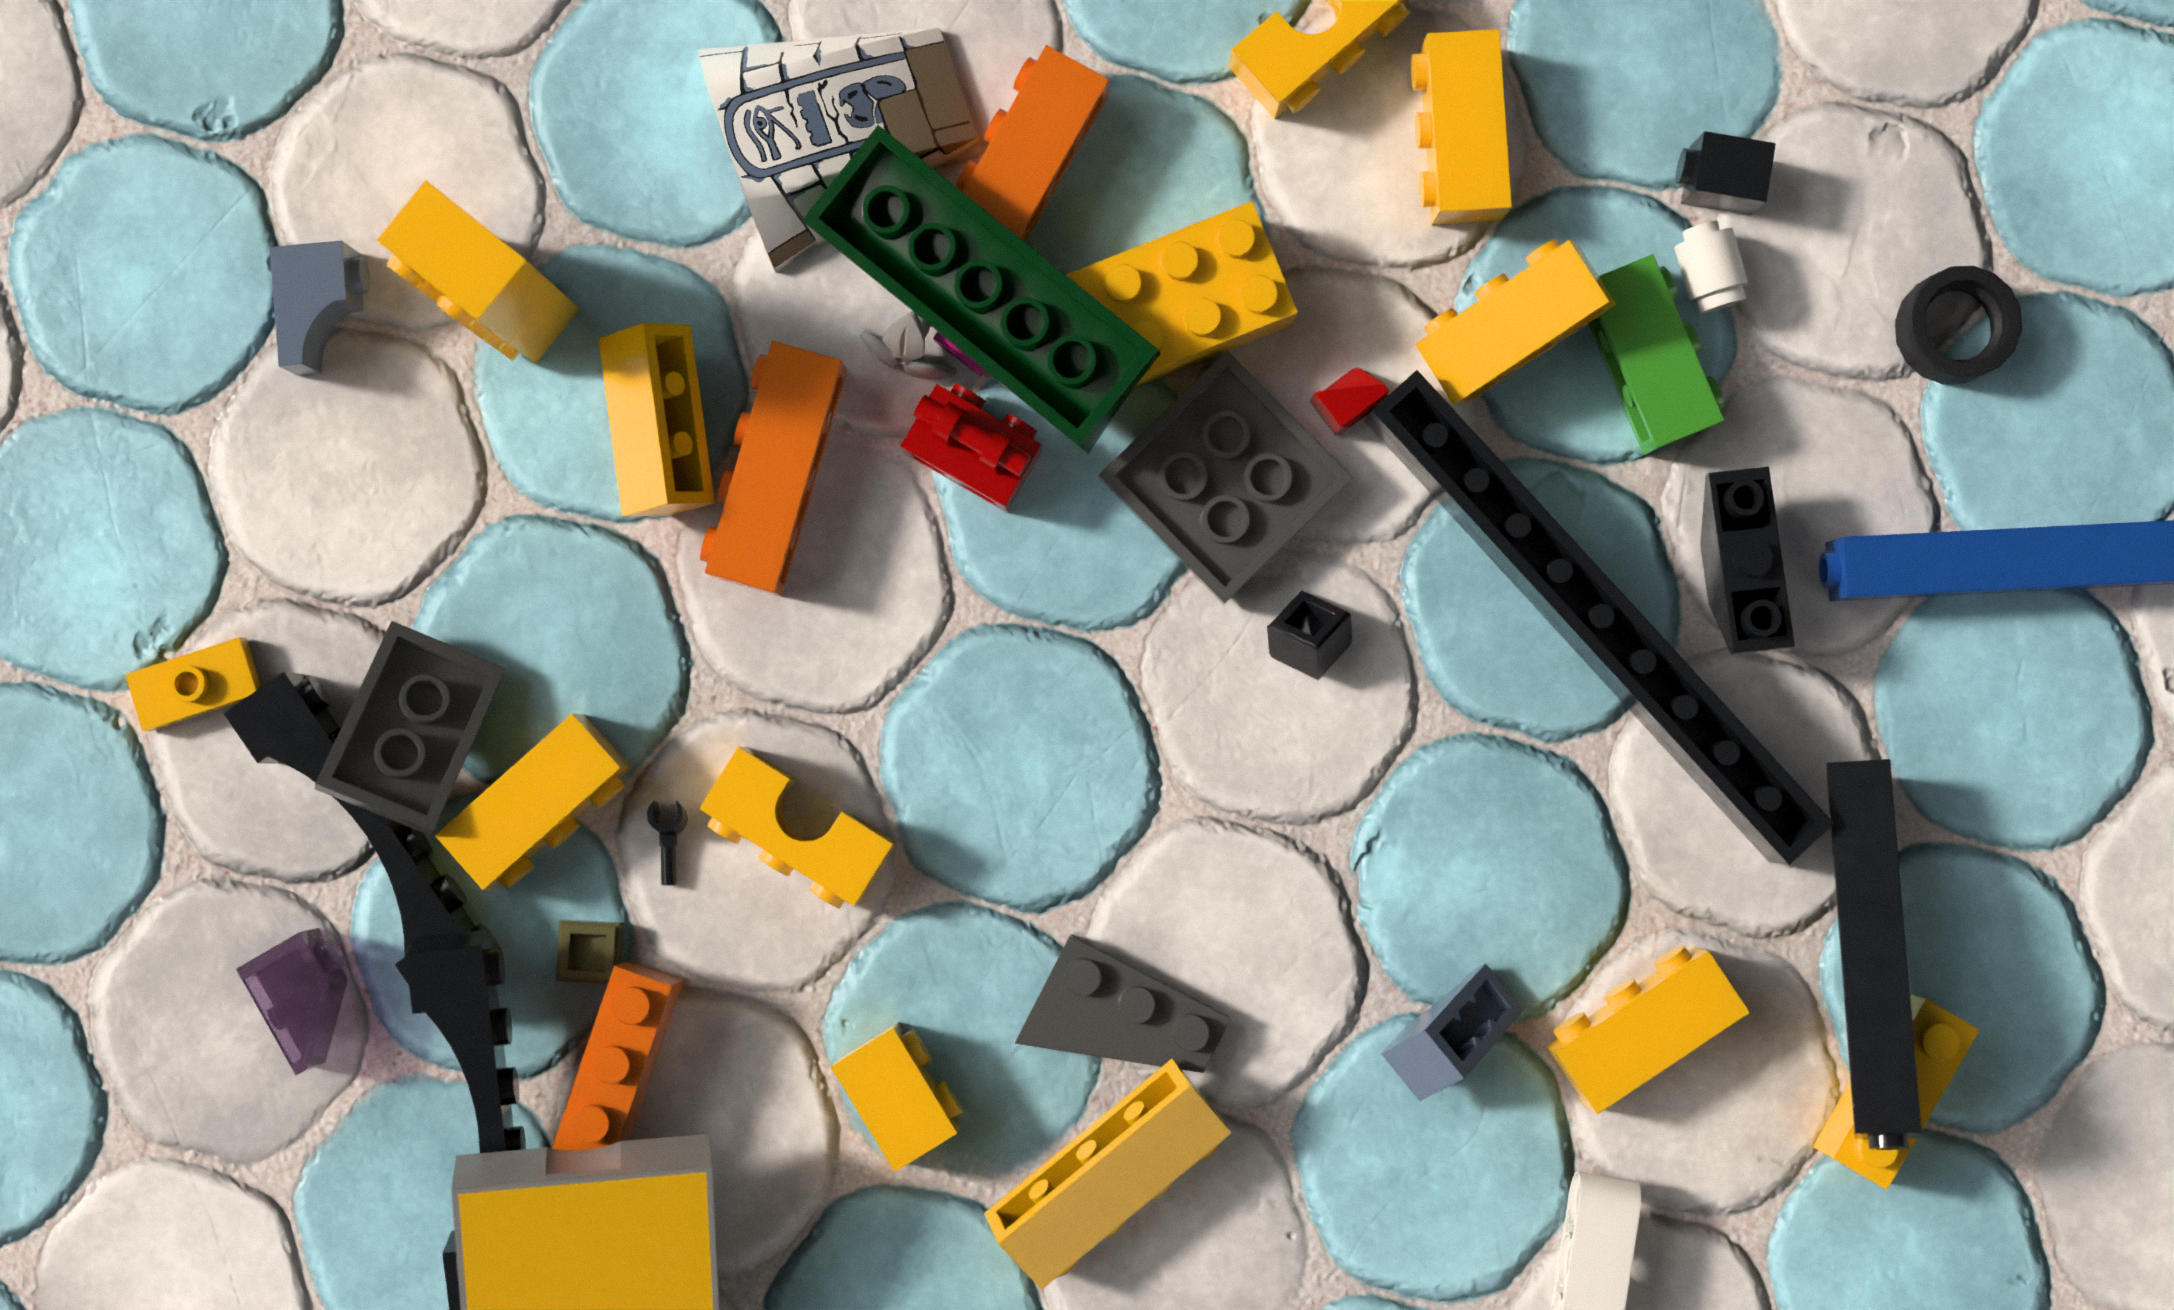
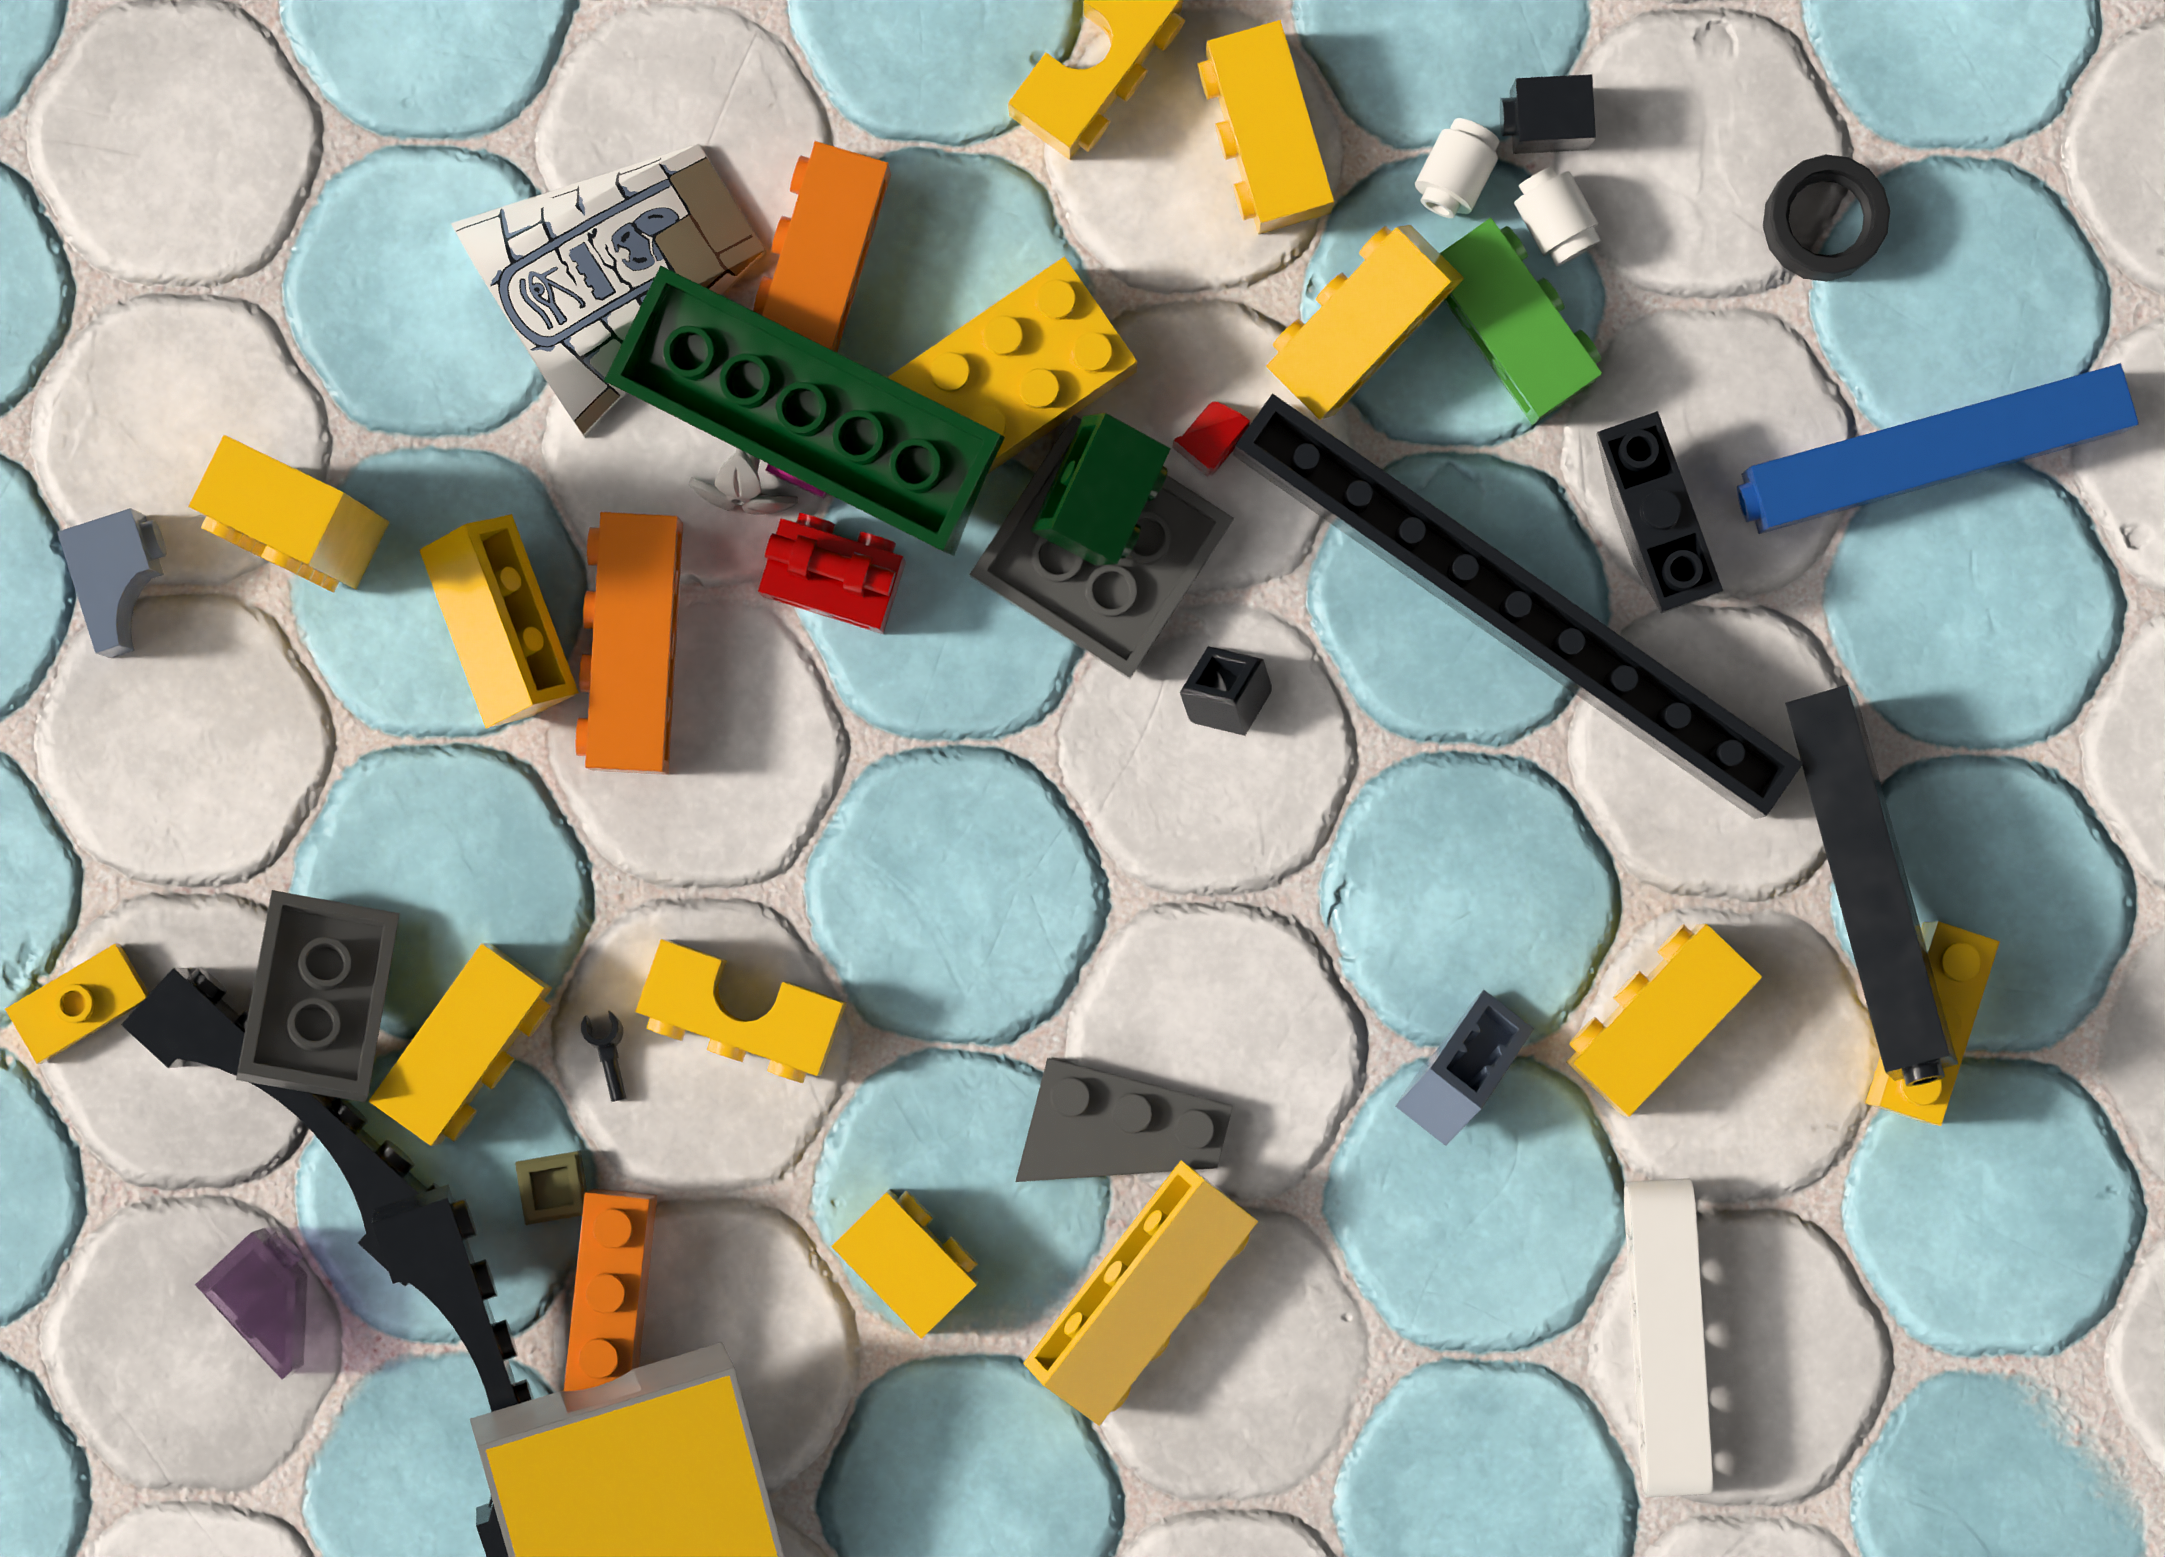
camera: 10 degrees left, 0 degrees up
none -> dark green brick [1030,413,1171,565]
none -> white brick [1415,118,1500,218]

